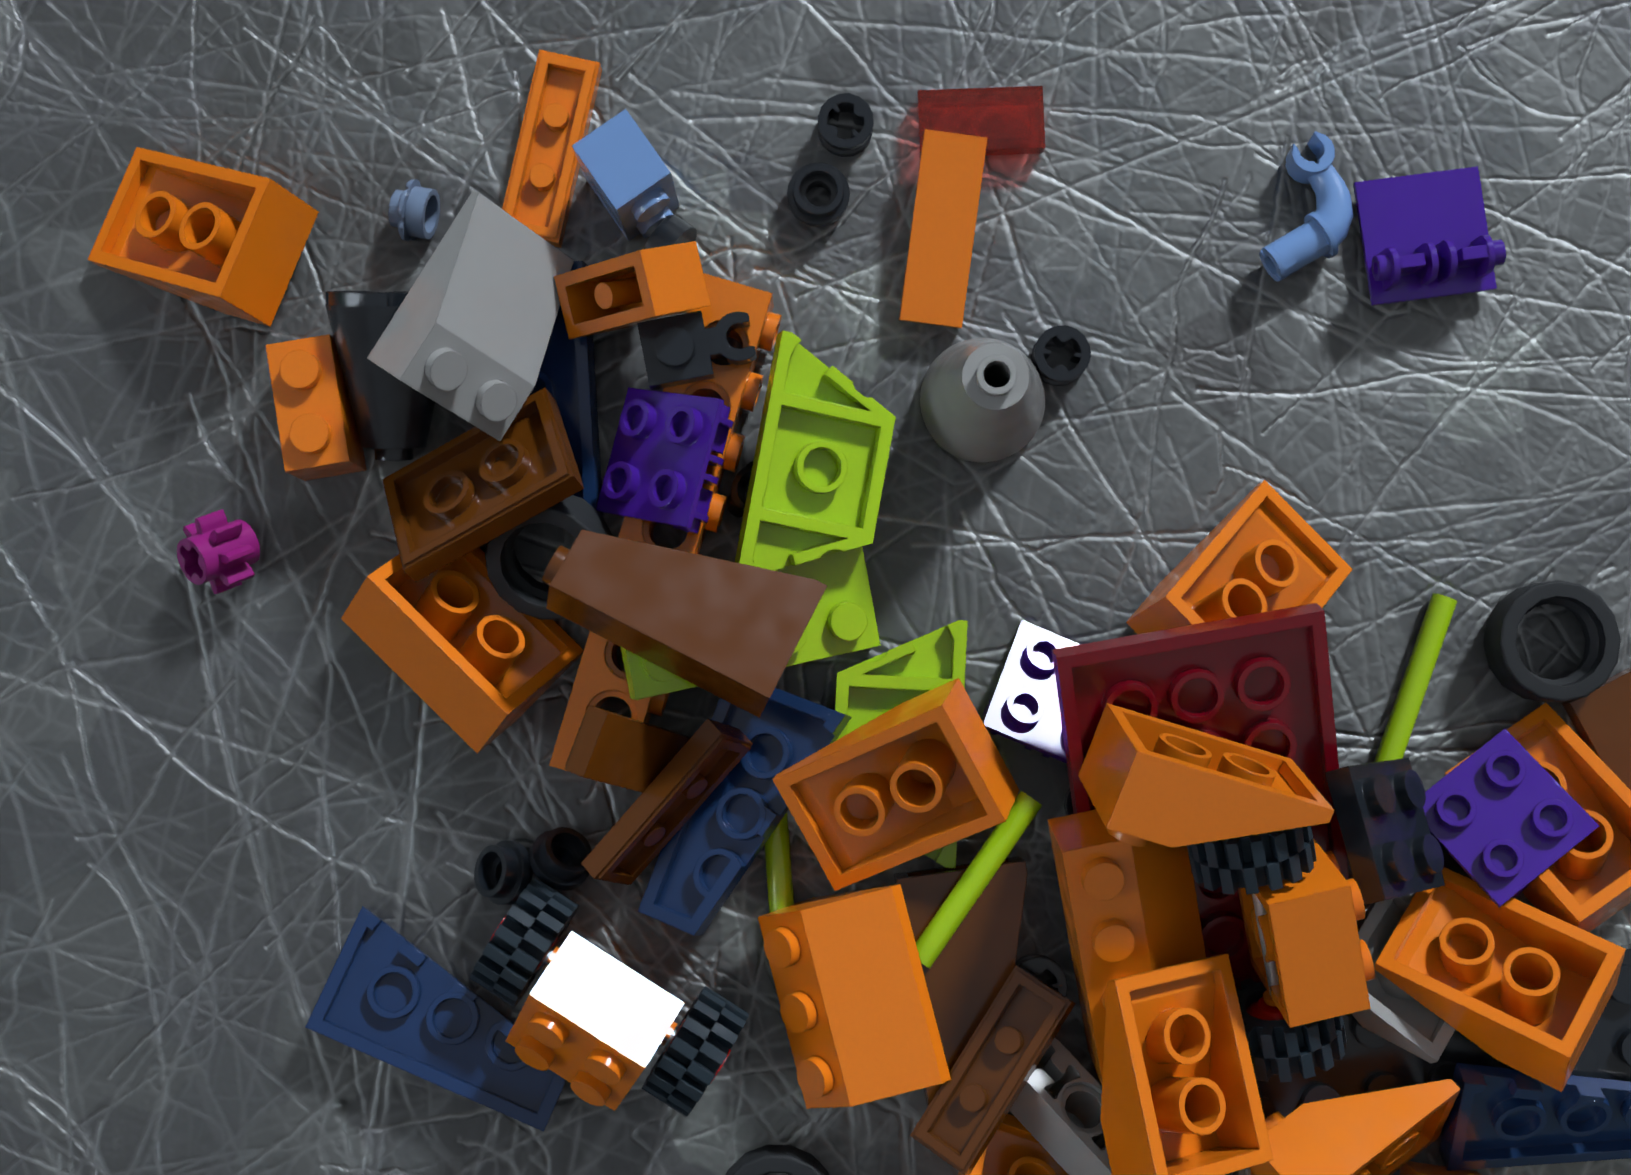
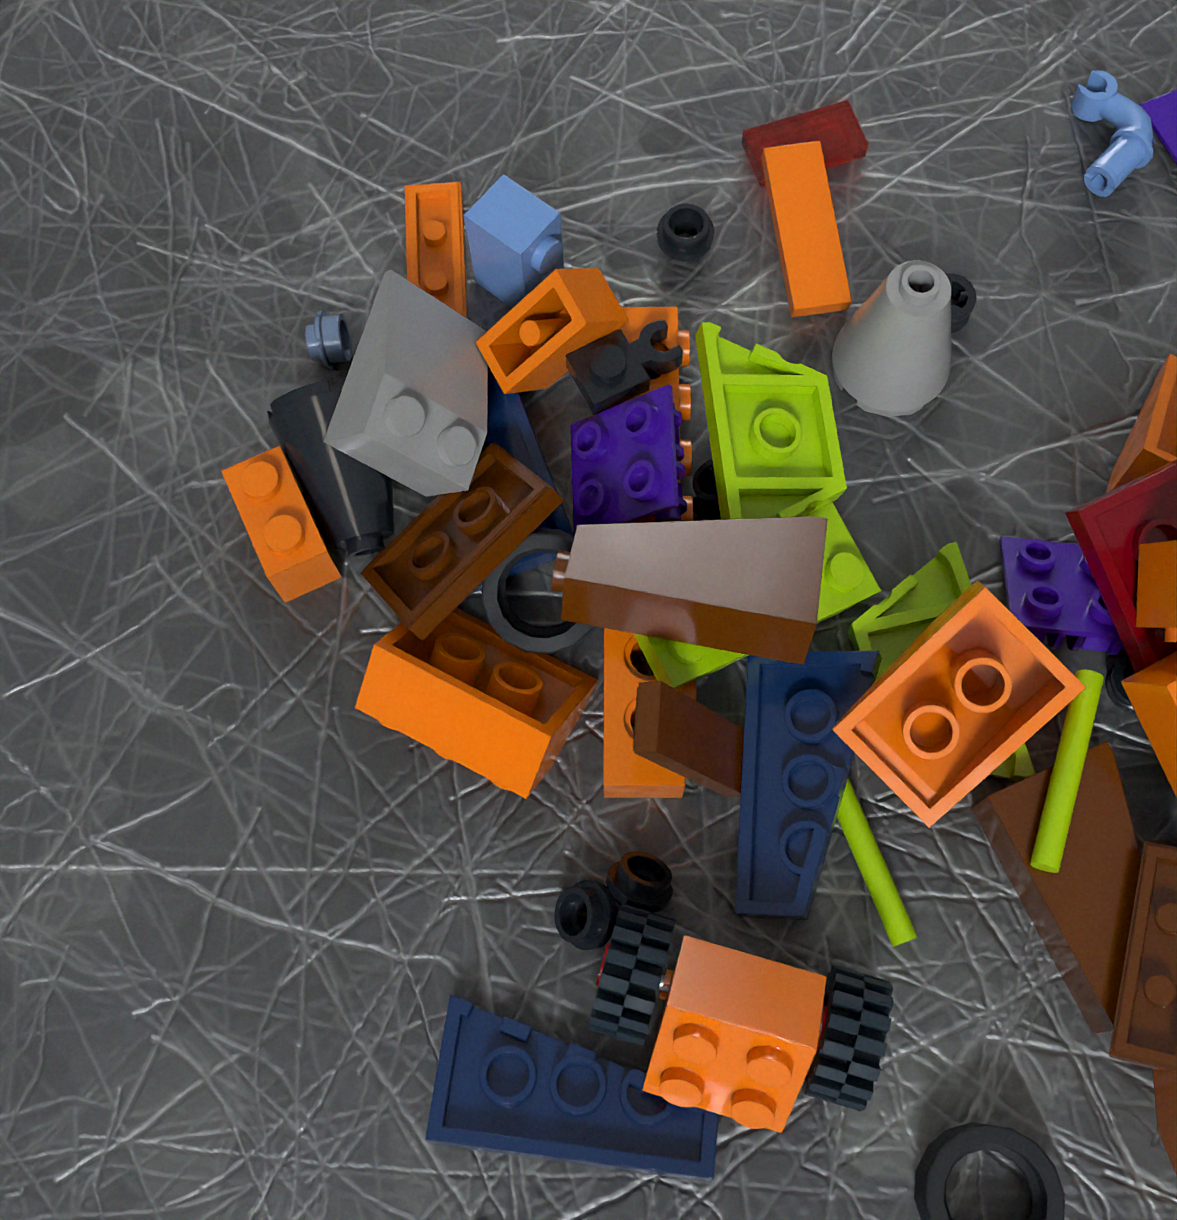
camera: 10 degrees left, 15 degrees down
orange slope [87,147,319,327] -> none
magenta gear [177,509,260,594] -> none
reddish brown tile [581,718,753,885] -> none
orange slope [758,884,951,1109] -> none
black bush [818,93,874,157] -> none

